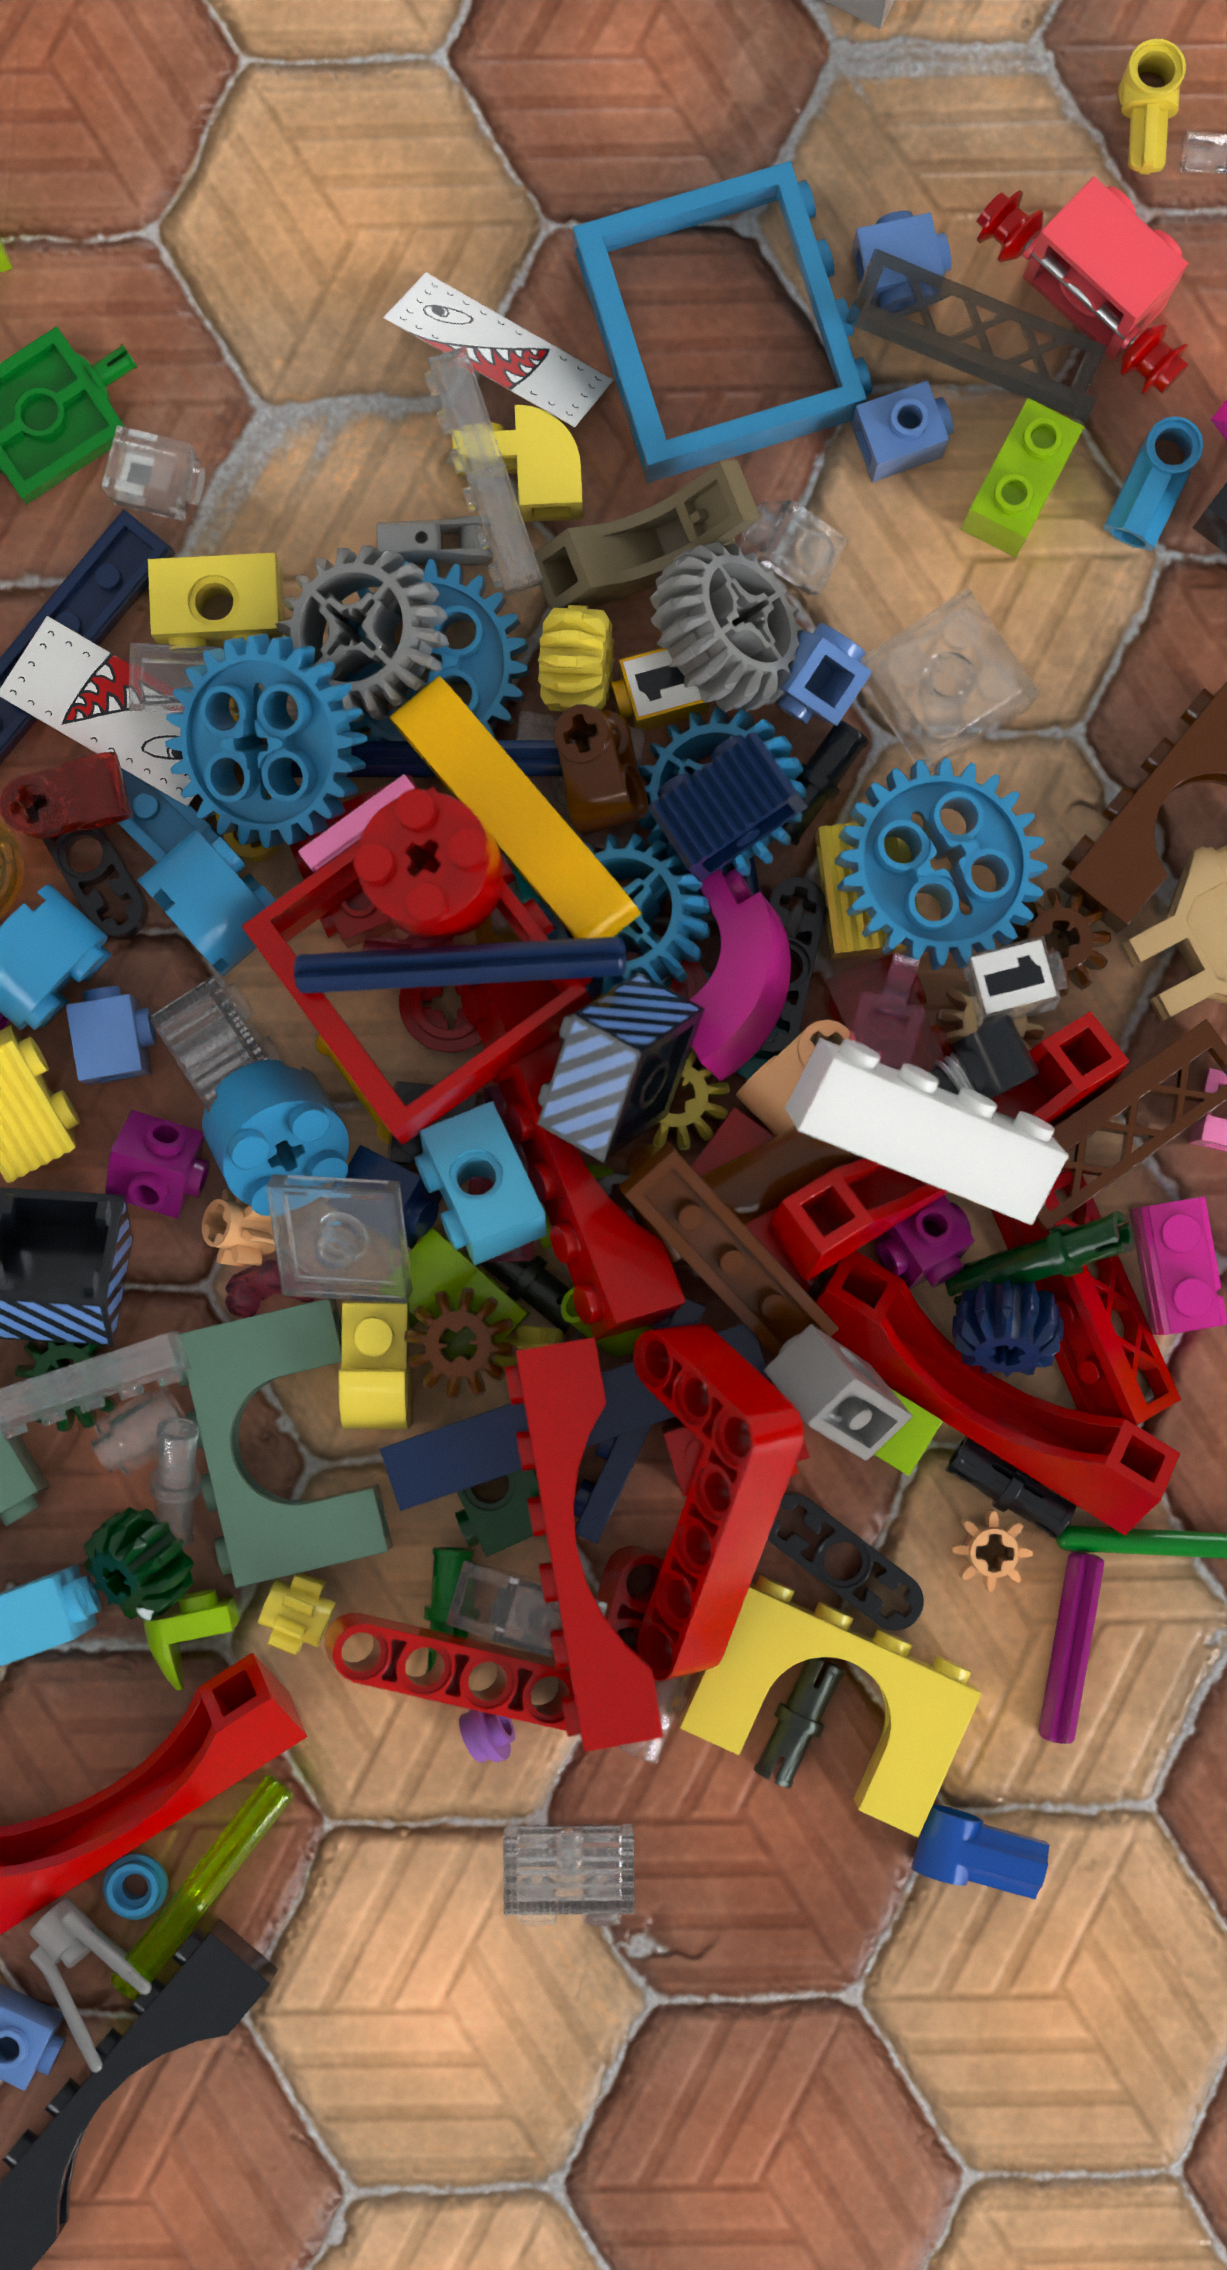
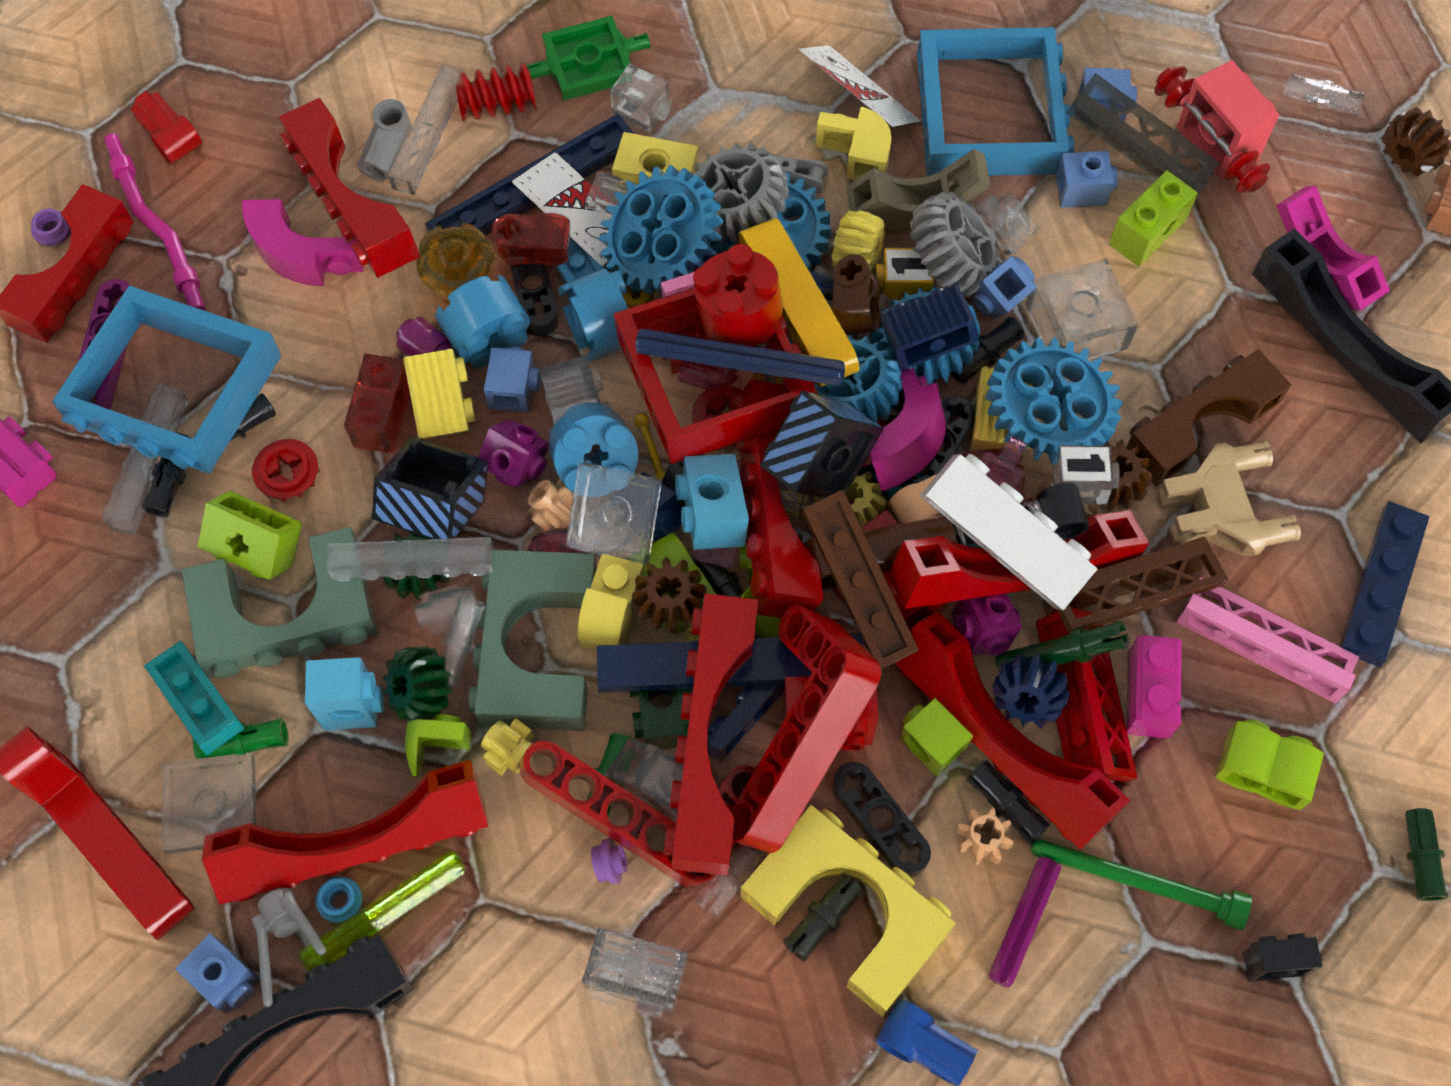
camera: 15 degrees right, 20 degrees down
clear piece [423,346,543,596] -> none
light grey brick [764,1324,913,1461] -> none
dark azure piece [1103,416,1204,551] -> none
light yellow axle [1118,39,1186,175] -> none

